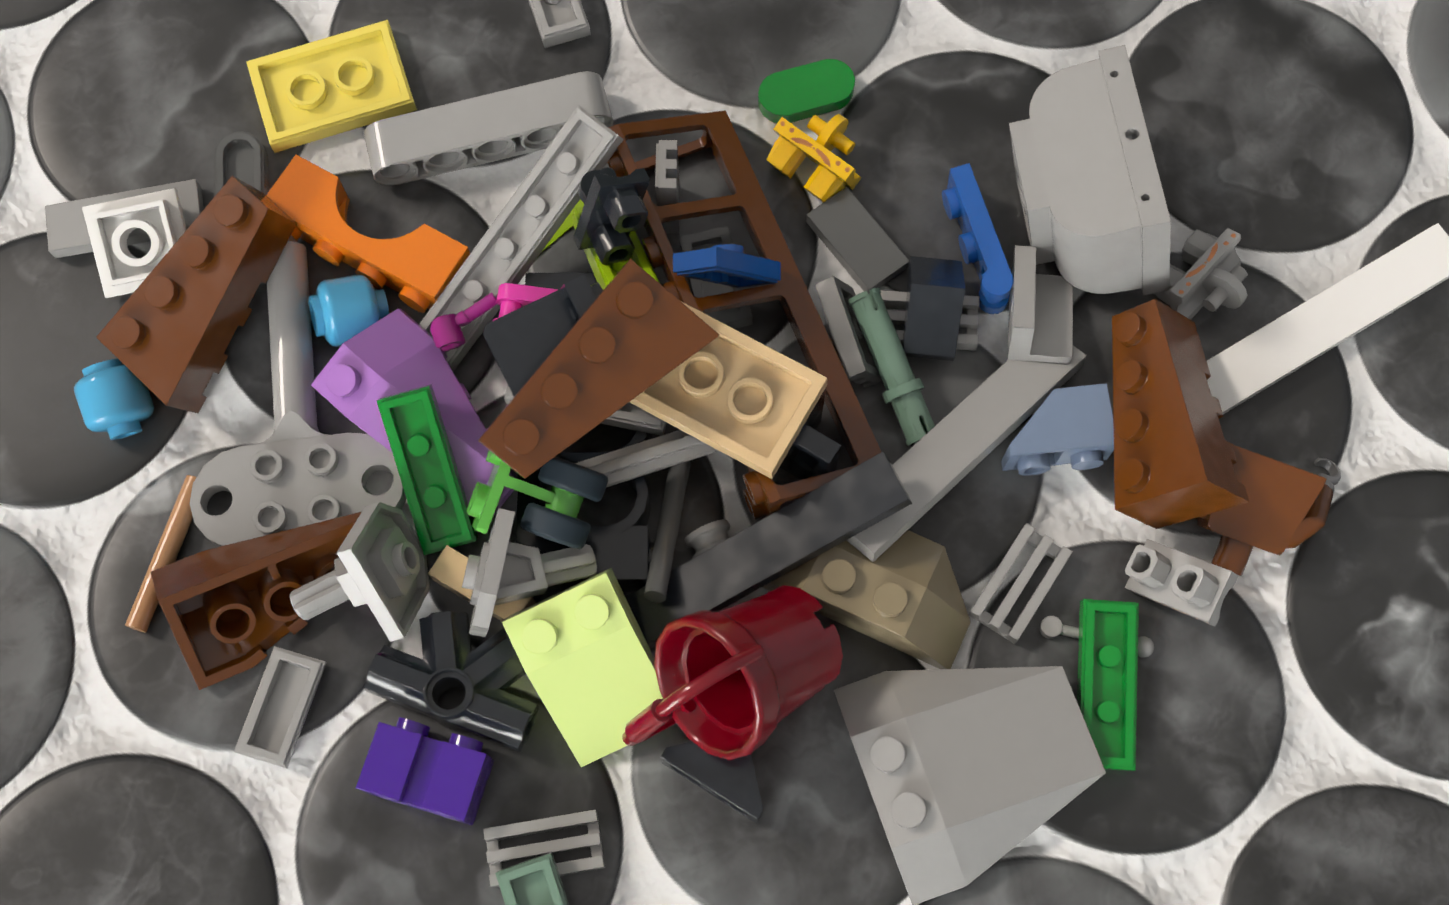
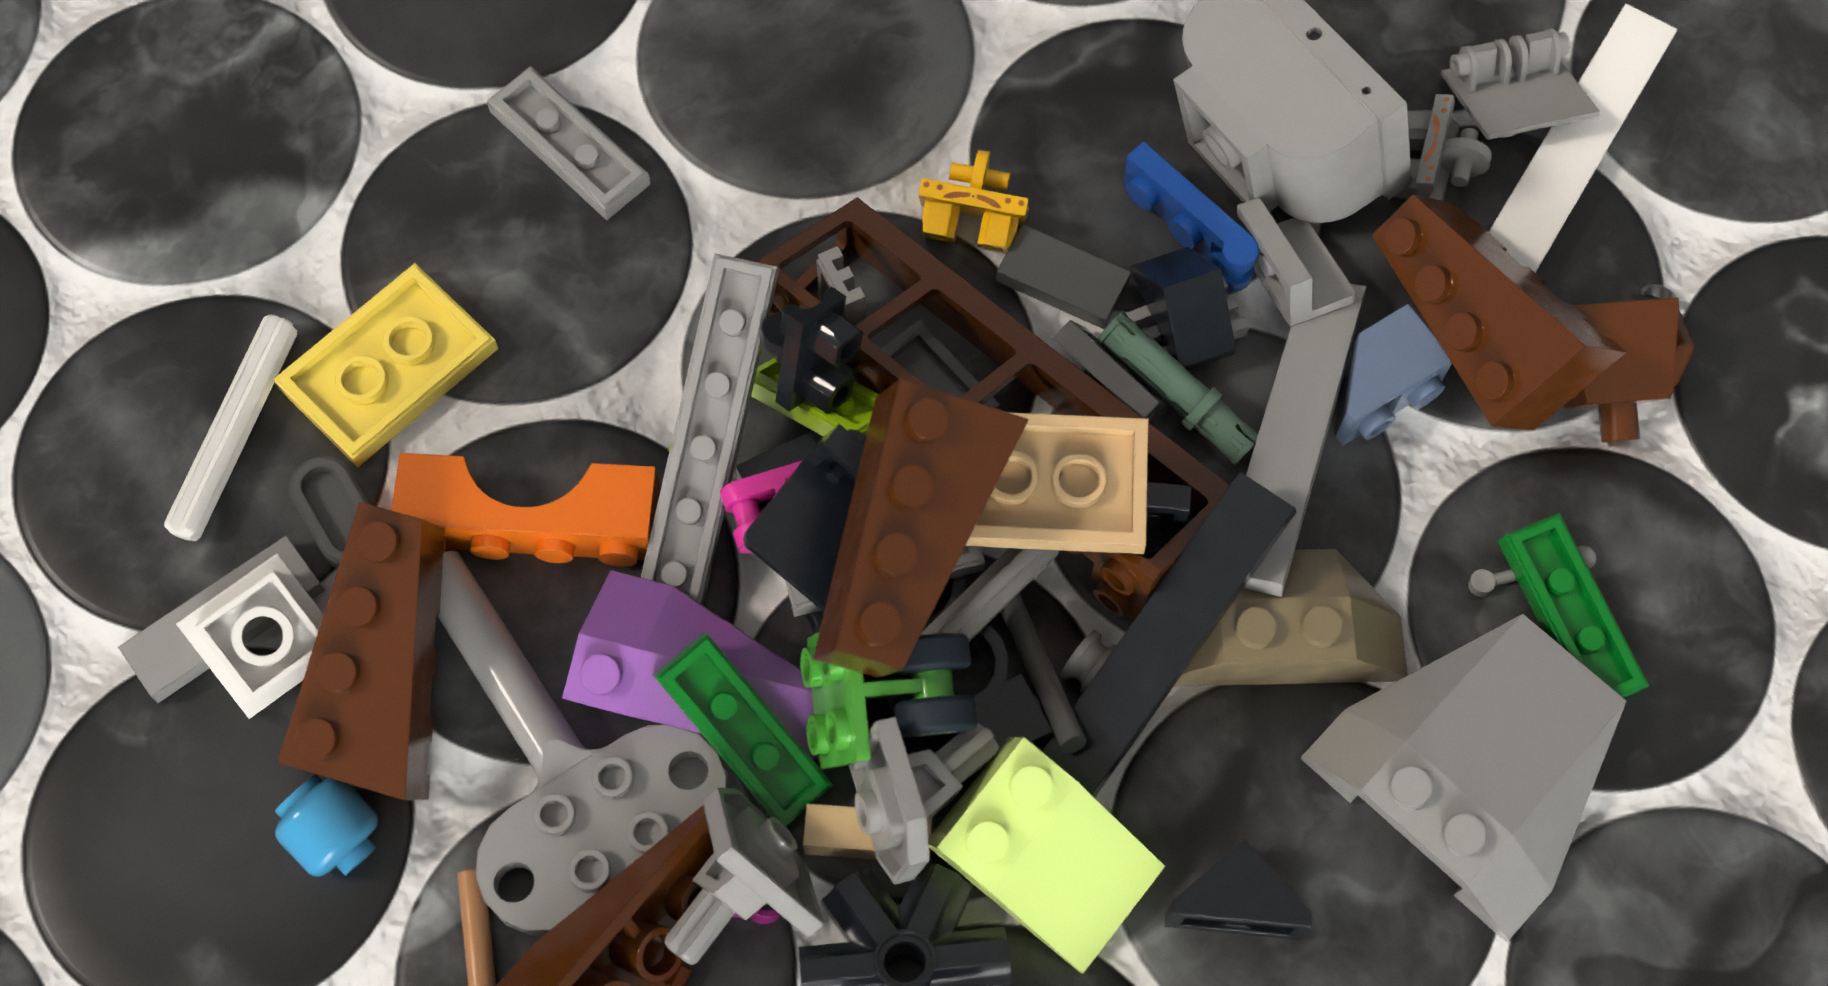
camera: 30 degrees left, 5 degrees down
dark azure head [308,275,389,347] -> none
light grey beam [364,71,613,186] -> none
magenta hand [430,292,497,351] -> none
dark red piece [622,585,843,760] -> none
blue plate [673,244,781,288] -> none
green tile [758,59,855,123] -> none
light grey tile [968,523,1073,644] -> none
light grey hips [1125,539,1238,626] -> none
none -> white axle [164,314,297,541]
none -> light grey hinge [1441,28,1600,140]

